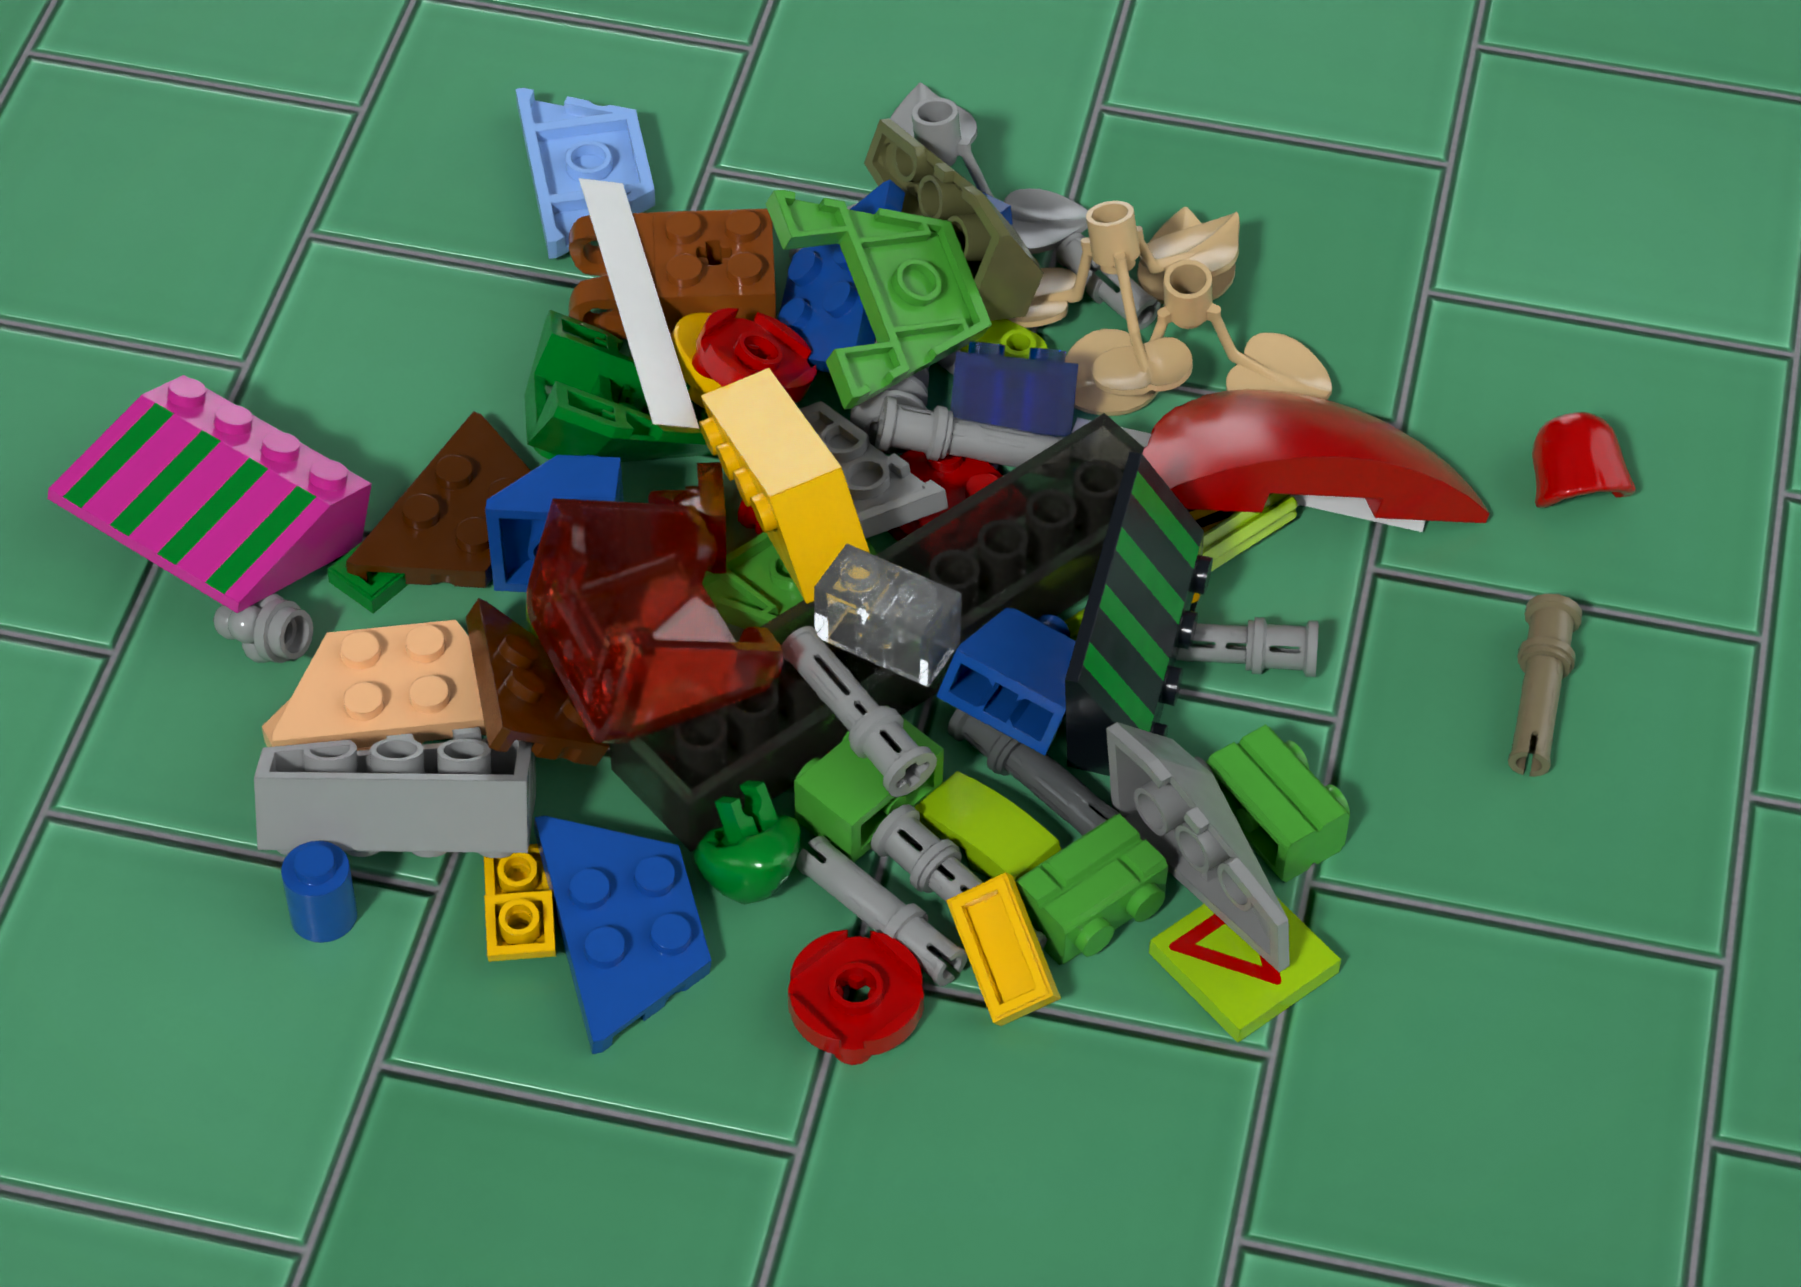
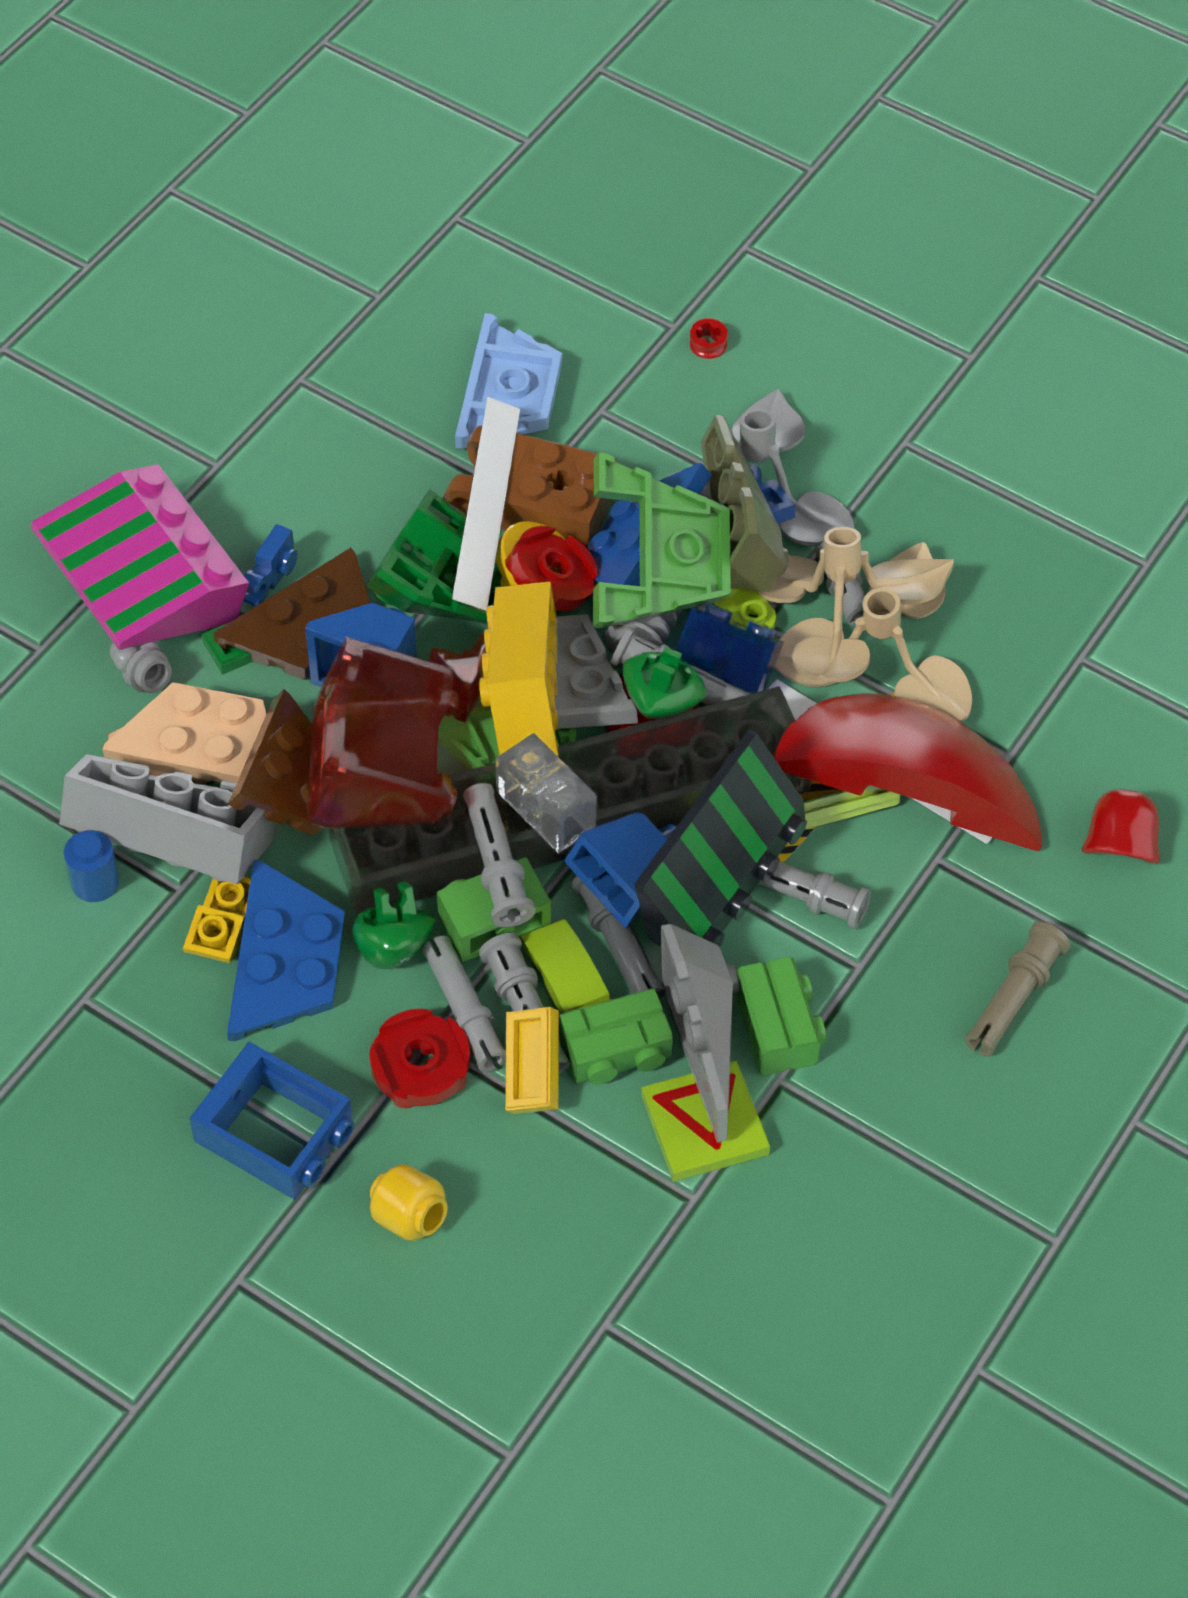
camera: 20 degrees right, 5 degrees up
none -> blue window [190,1042,354,1200]
none -> blue plate [243,524,298,606]
none -> yellow head [370,1164,448,1241]
none -> green piece [623,647,707,719]
none -> red bush [690,318,728,359]

